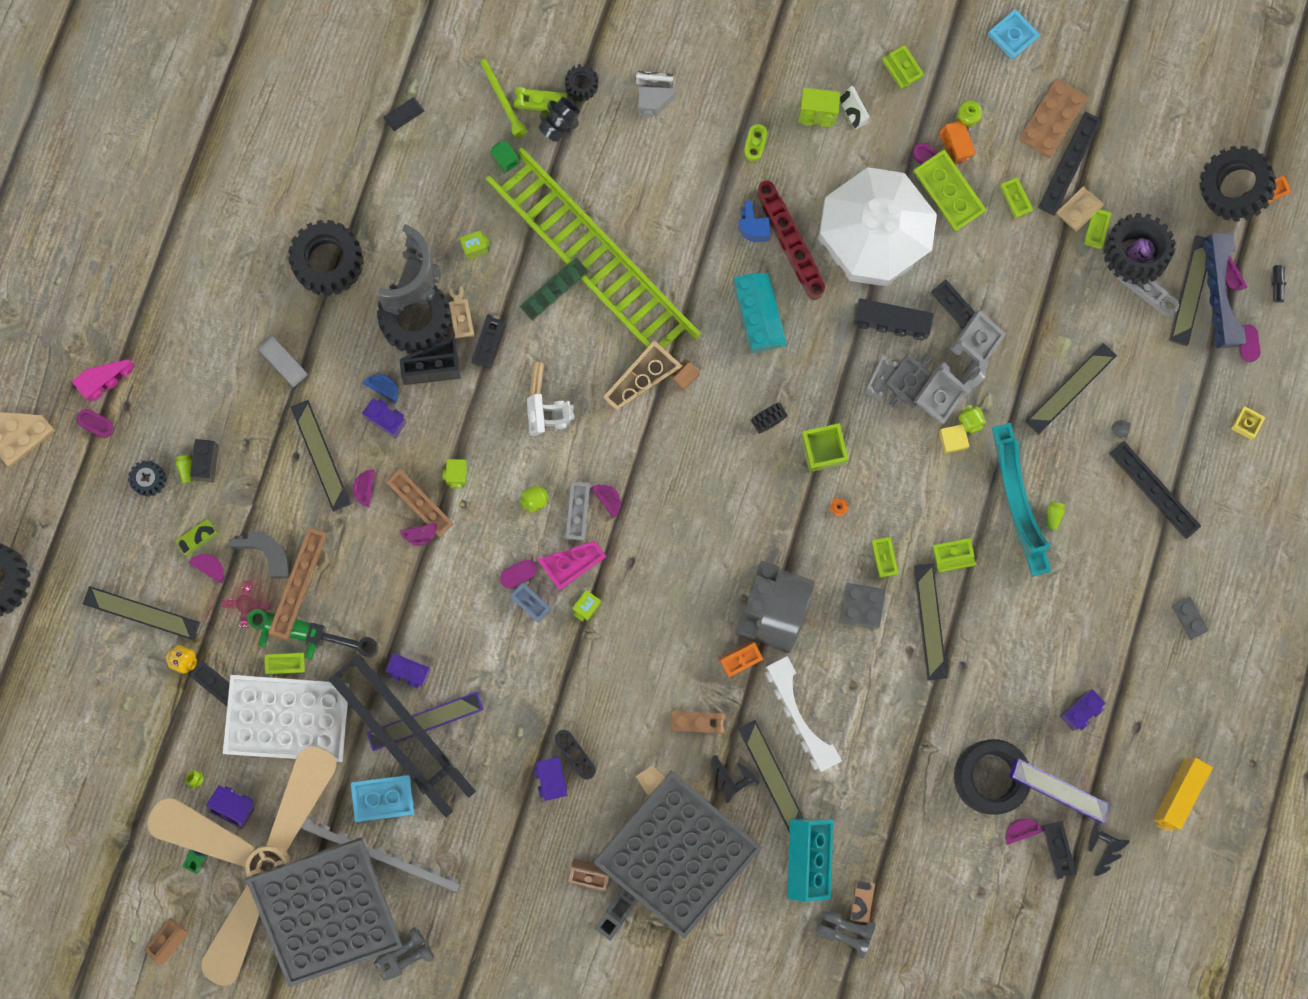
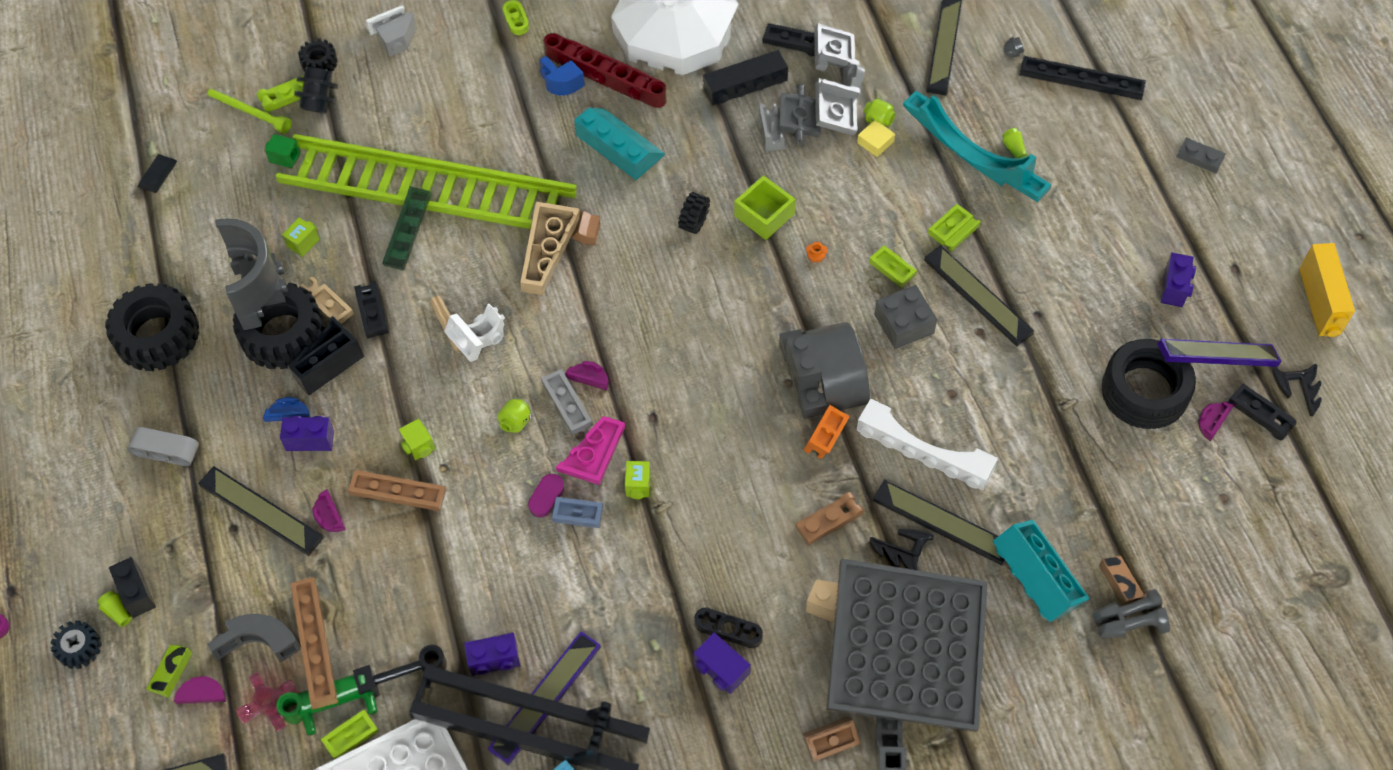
camera: 25 degrees left, 20 degrees down
magenta tile [399,523,437,546] -> none

